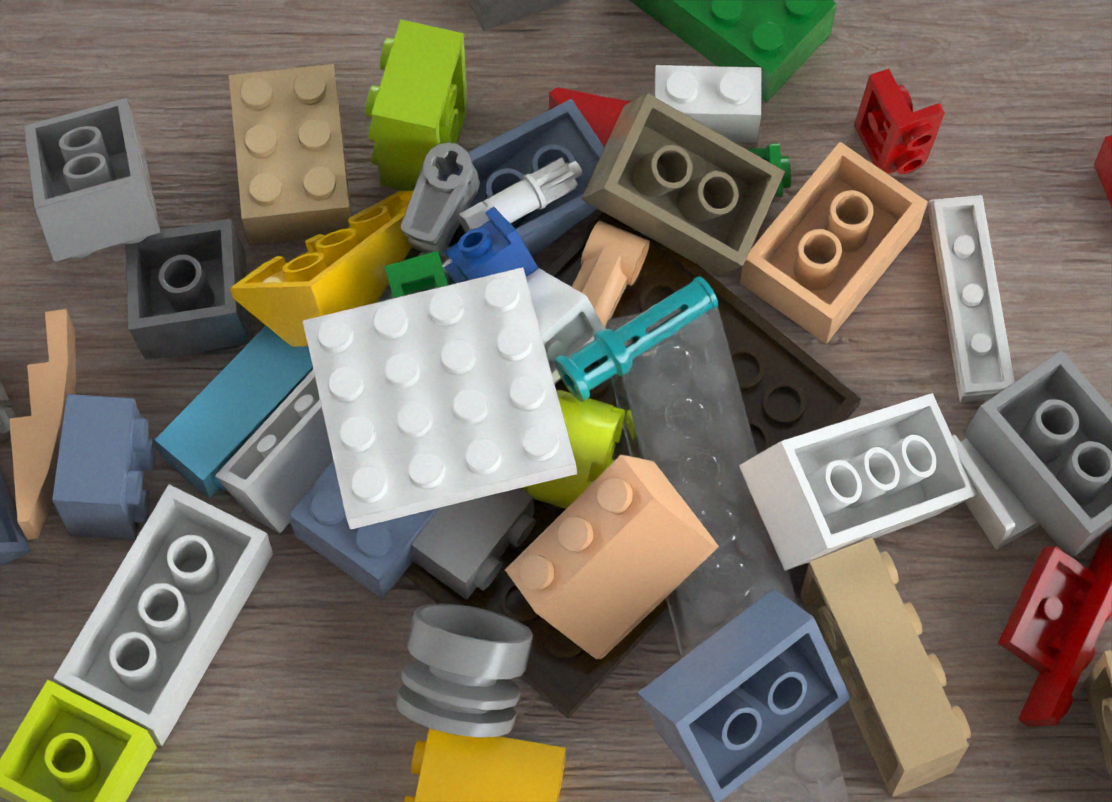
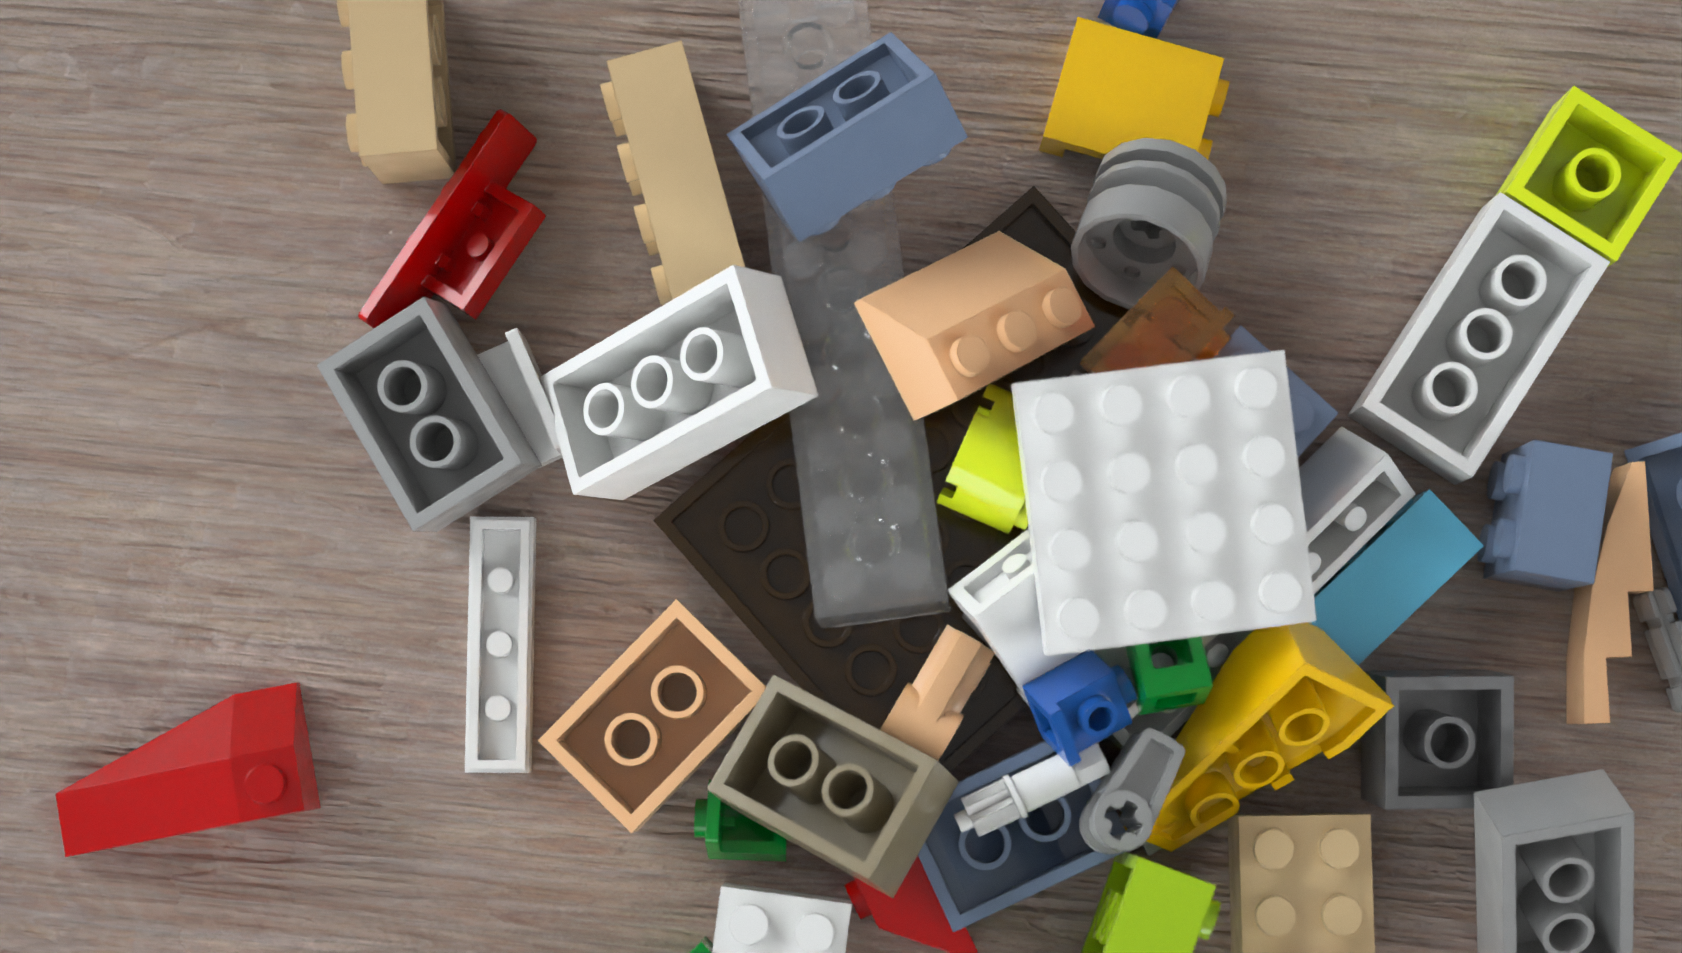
camera: 170 degrees left, 15 degrees up
teal pin [554,276,718,402] -> none
red bracket [854,68,945,174] -> none
none -> clear orange bracket [1079,266,1235,374]

